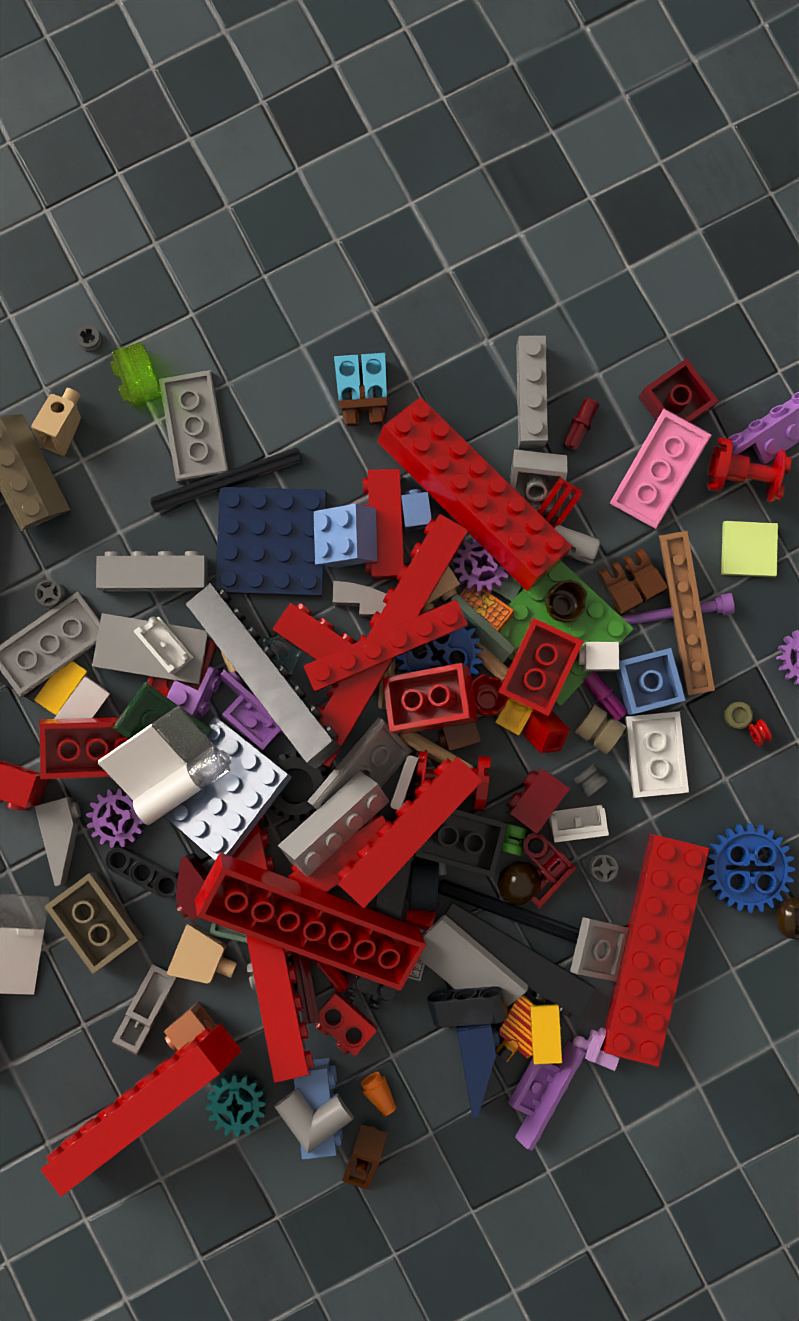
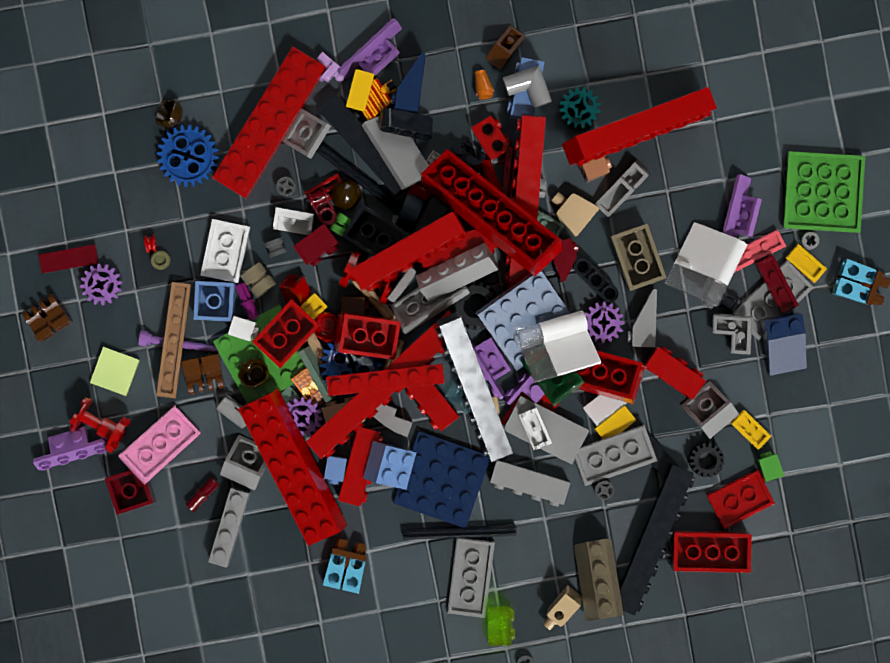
camera: 165 degrees left, 5 degrees up
red tile [537,478,583,529] -> none

